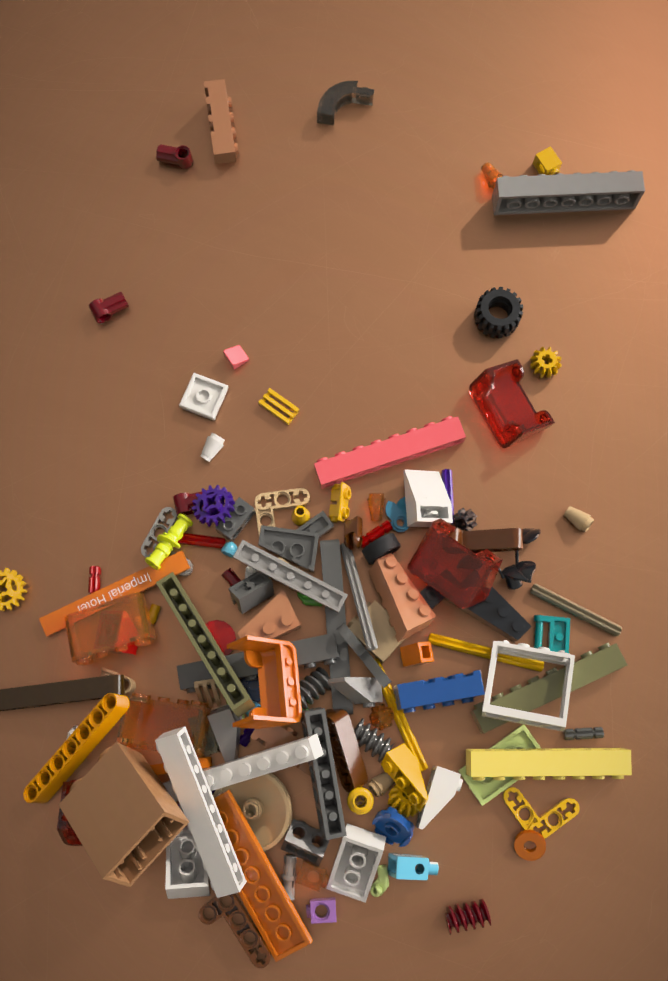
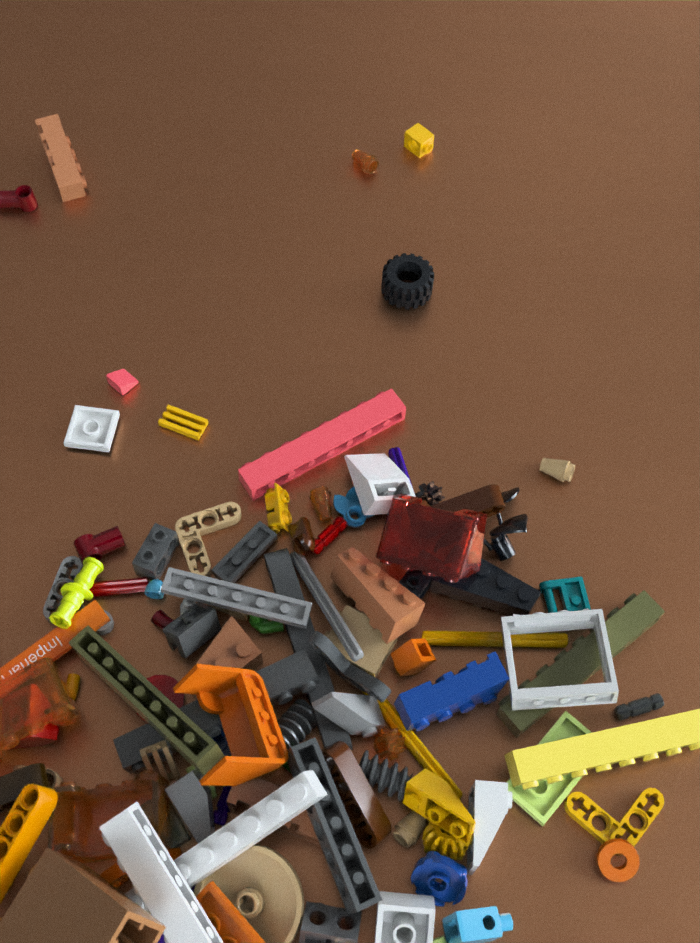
camera: 15 degrees left, 15 degrees down
dark purple gear [192,485,235,527] -> none
white cone [200,433,225,462] -> none
dark grey wing [258,525,319,573] -> none
yellow cone [291,506,310,526] -> none
clear smoke arch [317,81,374,125] -> none
yellow head [347,787,374,815] -> none
black tyre [362,533,401,565] -> none
clear red windscreen [469,359,555,448] -> none
light grey brick [492,170,645,215] -> none
yellow gear [530,347,562,379] -> none
dark tan axle [530,584,622,636] -> none

